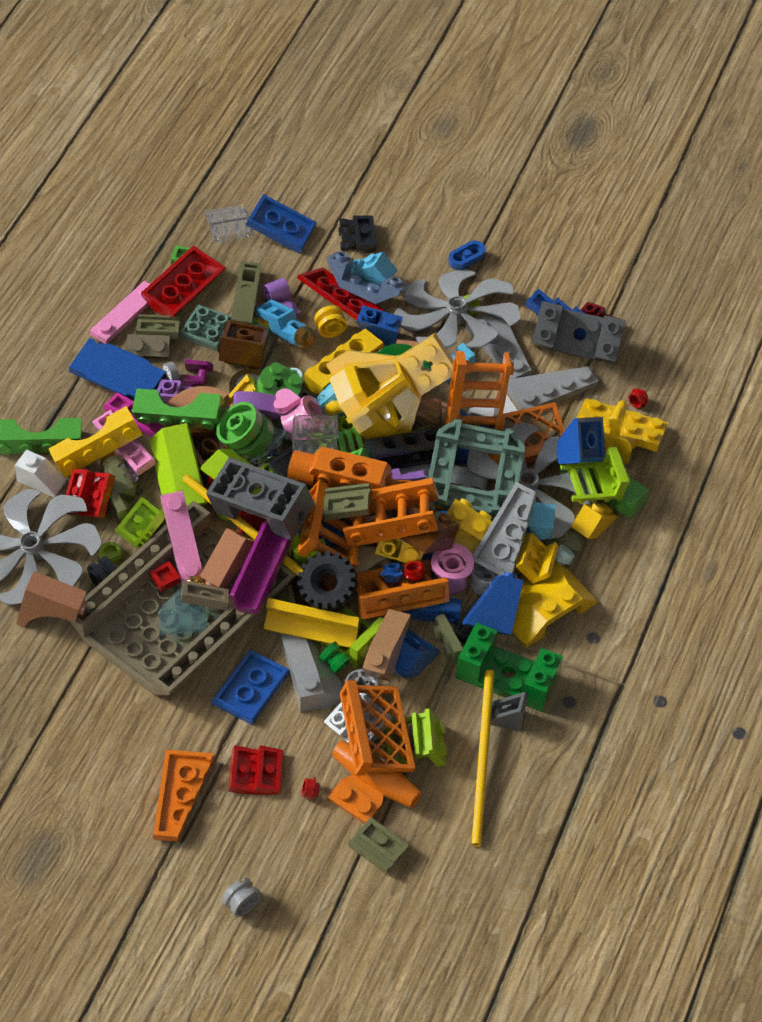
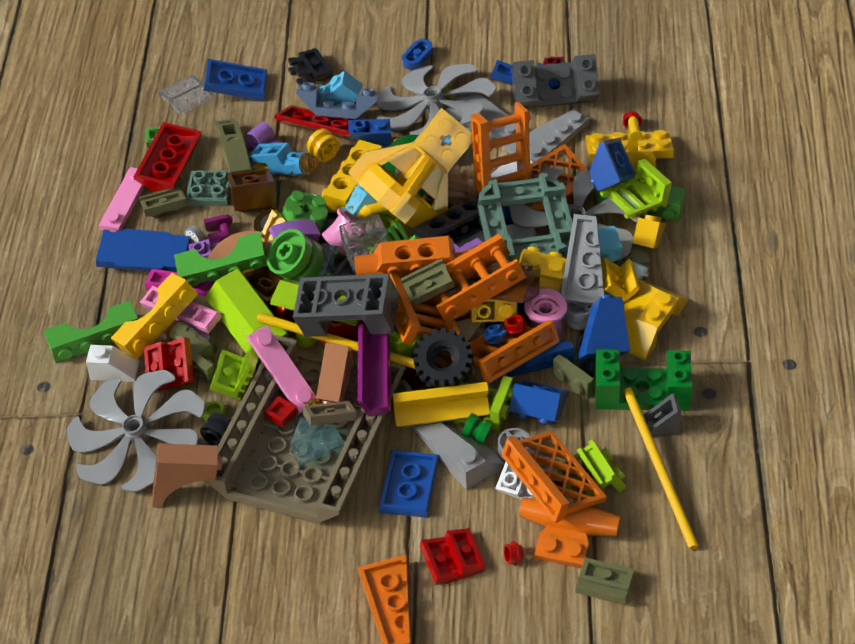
camera: 15 degrees left, 5 degrees down
dark tan plate [126,334,170,358] -> none
bright pink tile [274,389,301,414] -> none
medium nougat slope [362,609,411,682] -> none

